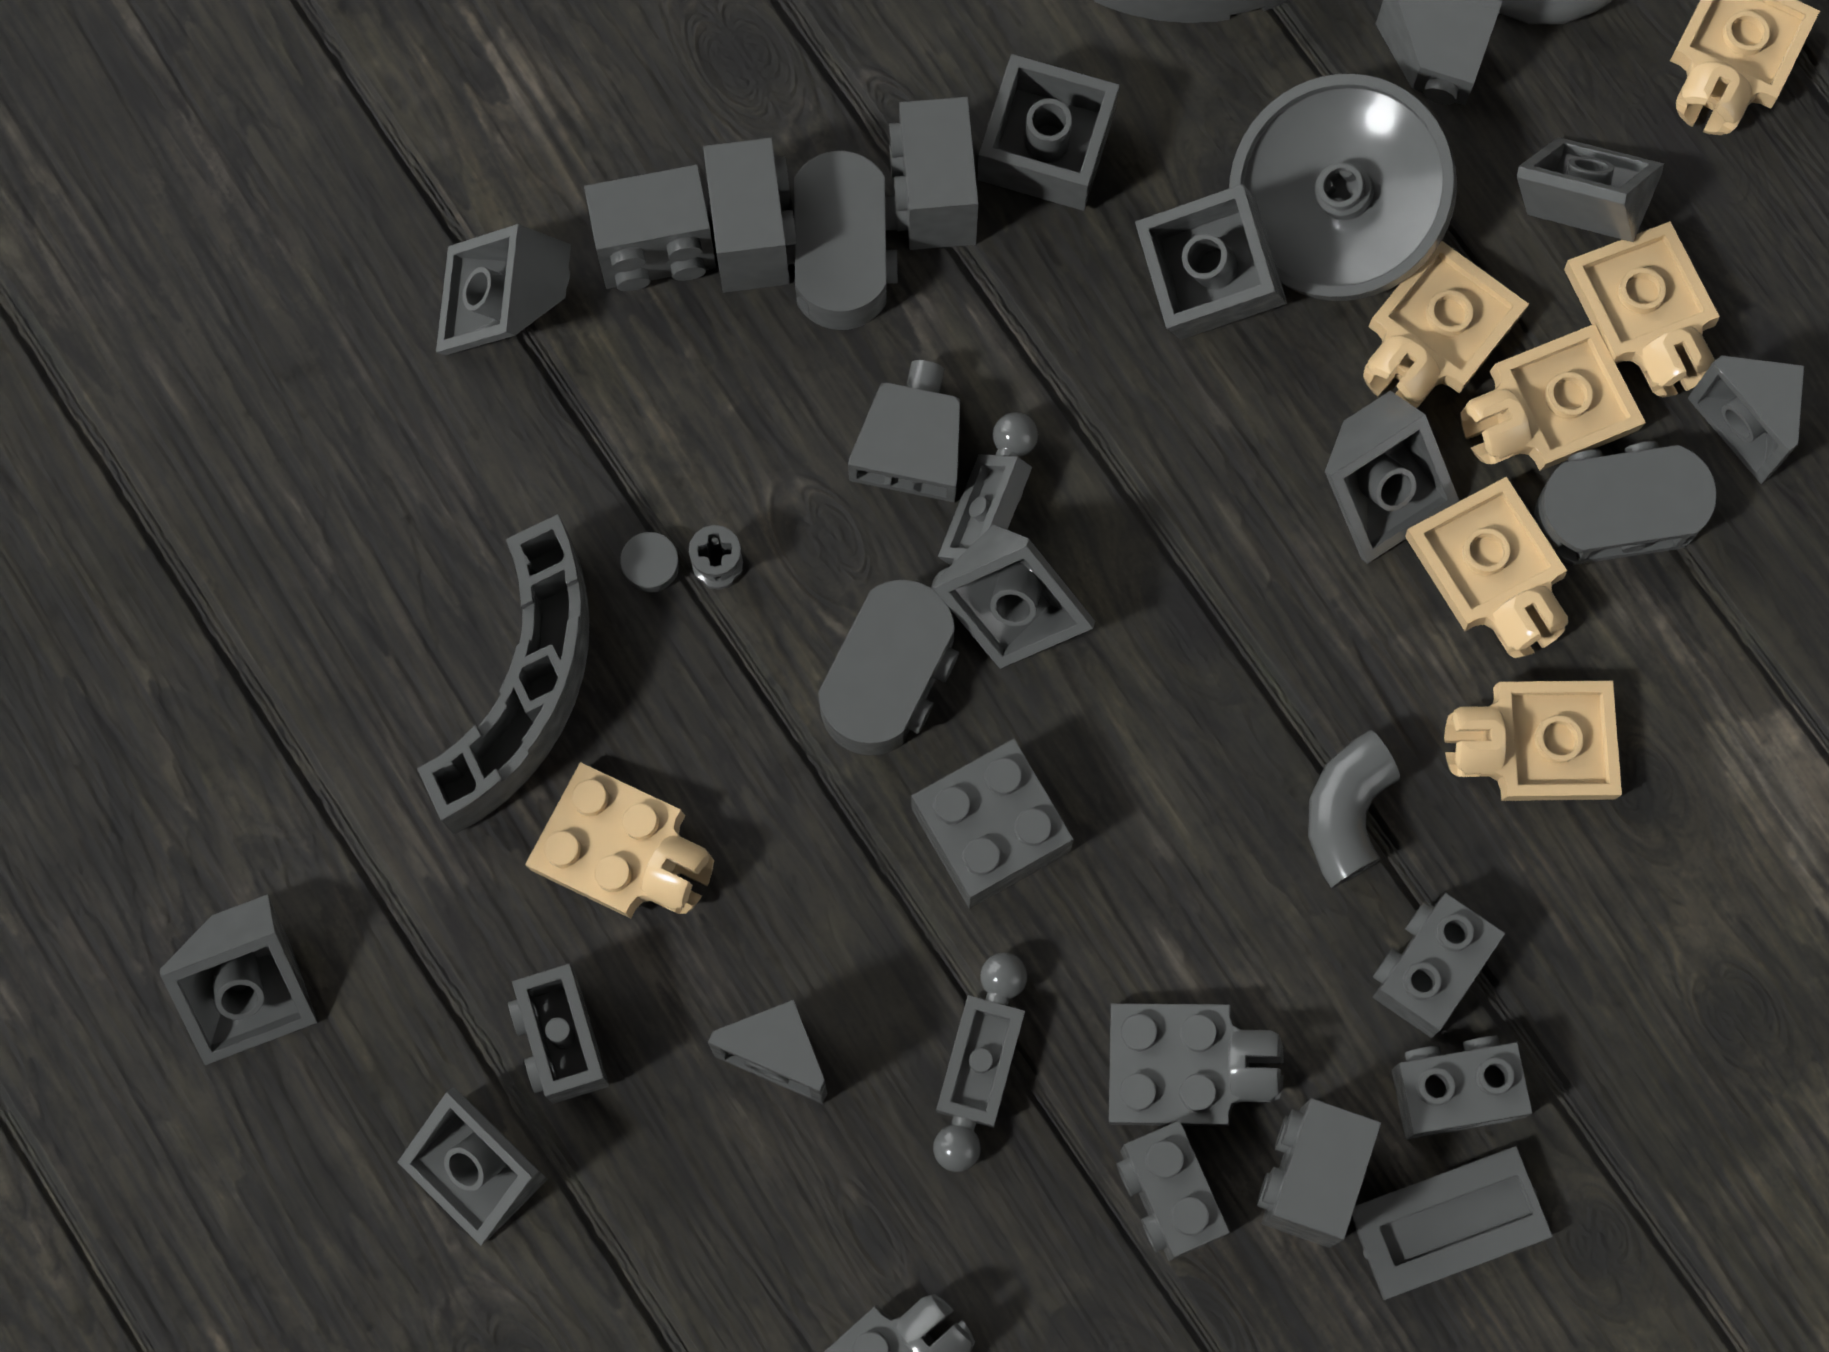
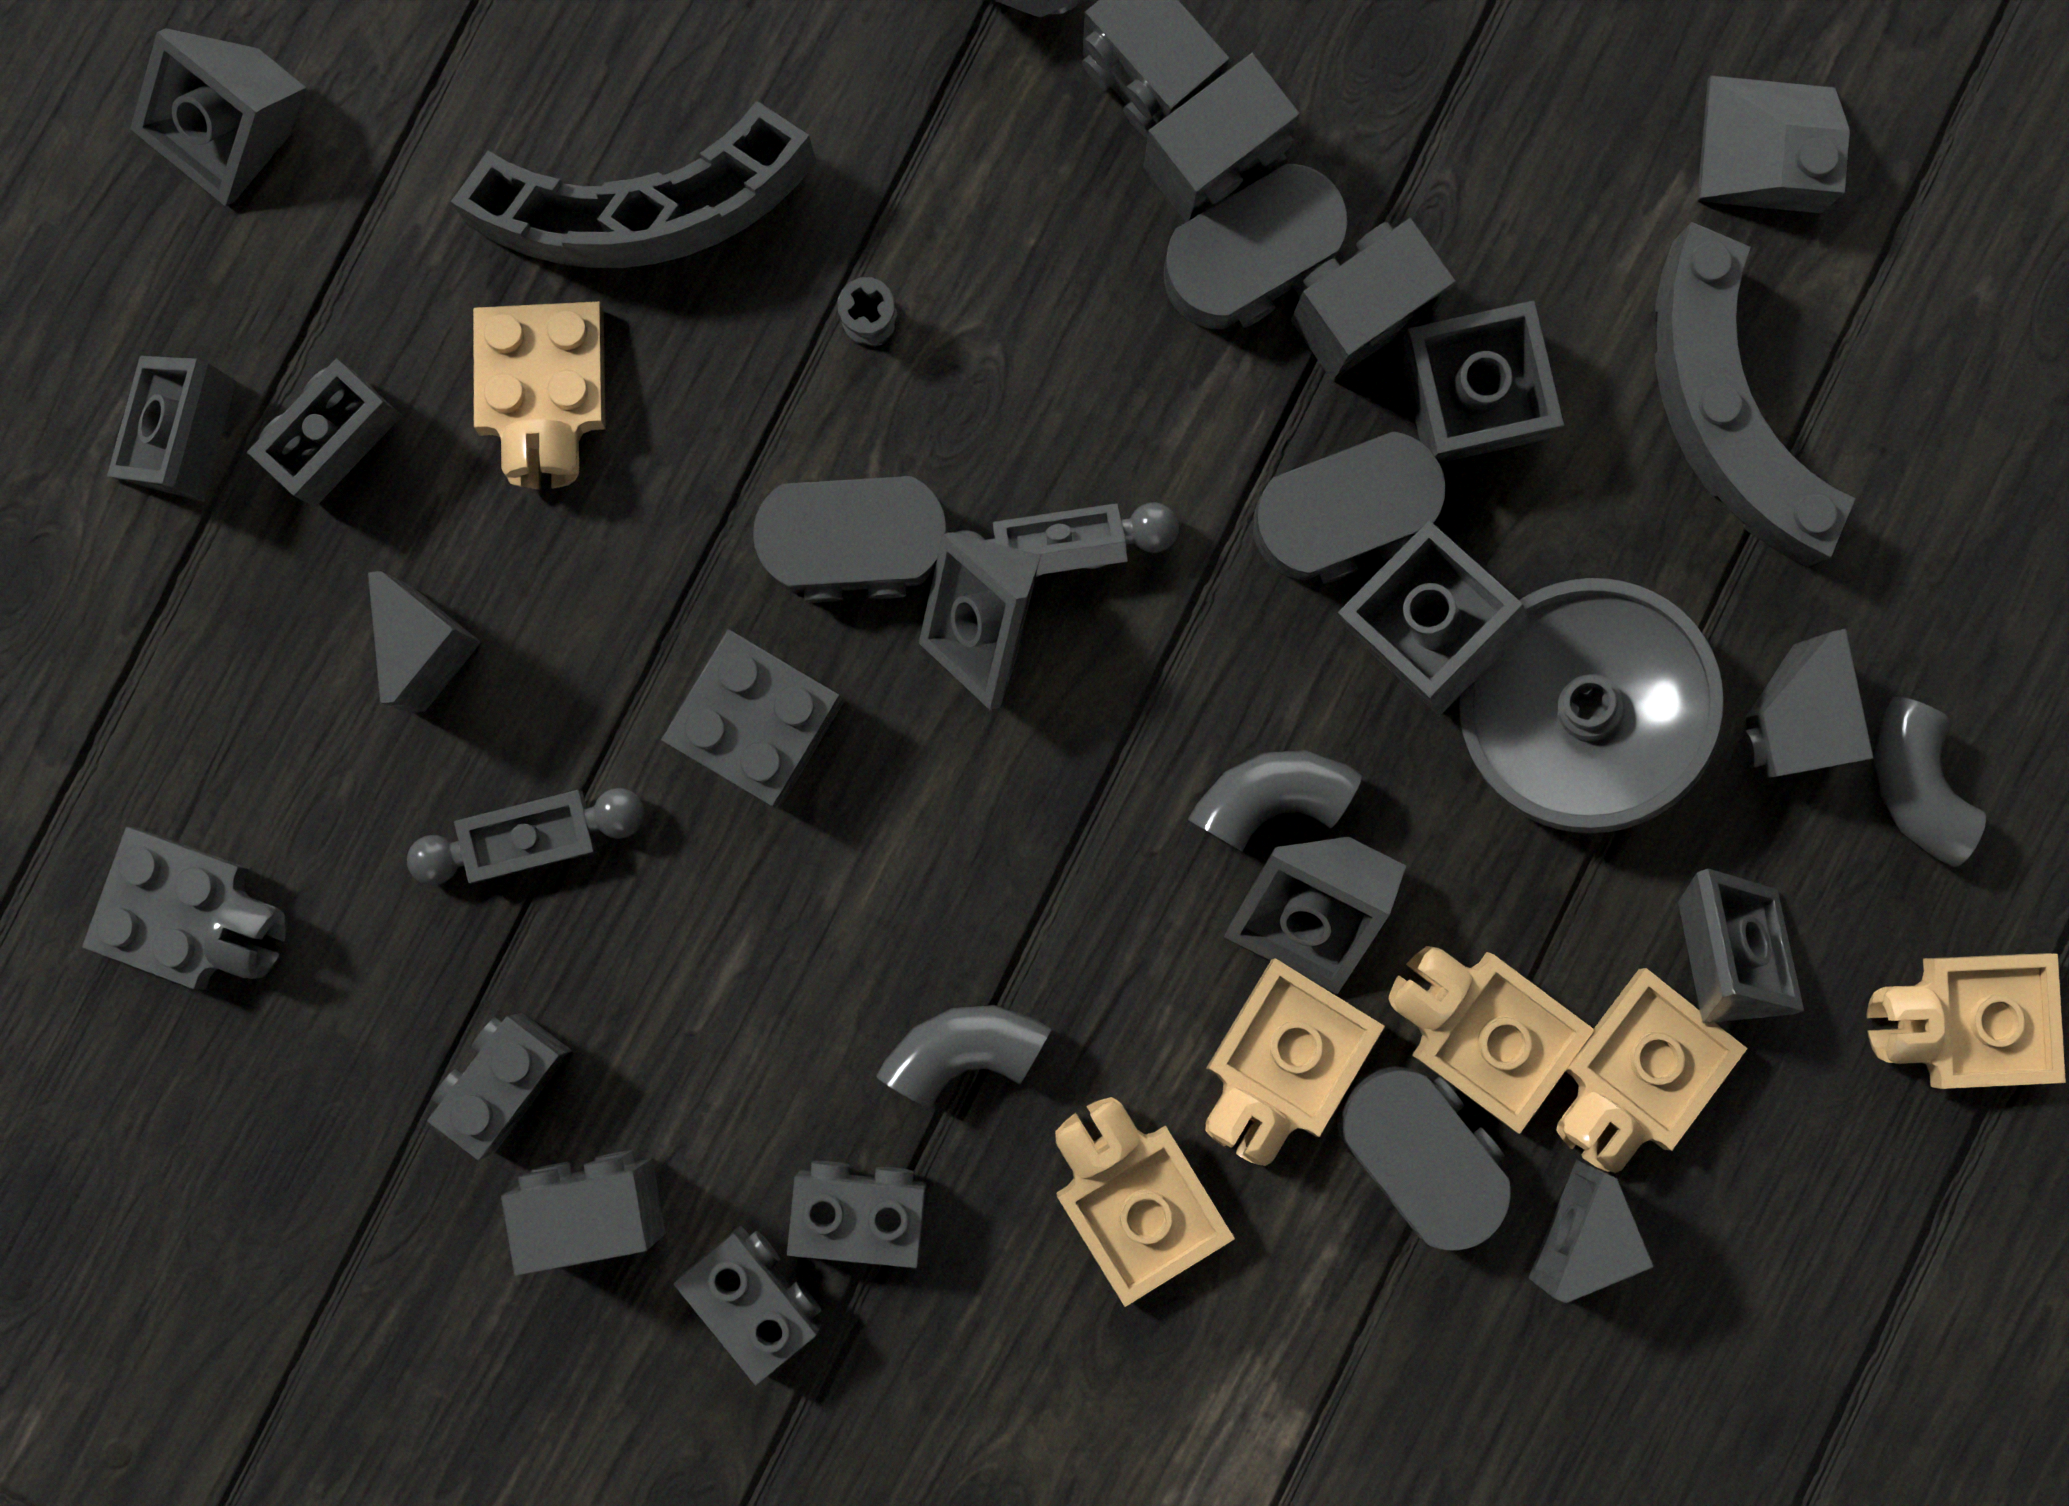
camera: 60 degrees right, 10 degrees up
dark grey tile [620,532,679,593] -> none
dark grey torso [848,360,960,503] -> none
dark grey plate [1109,1003,1284,1127] -> none
dark grey piece [1351,1146,1553,1300] -> none
tan plate [1363,241,1529,408] -> none
none -> dark grey cylinder [1188,750,1363,852]
none -> dark grey brick [1253,432,1445,584]

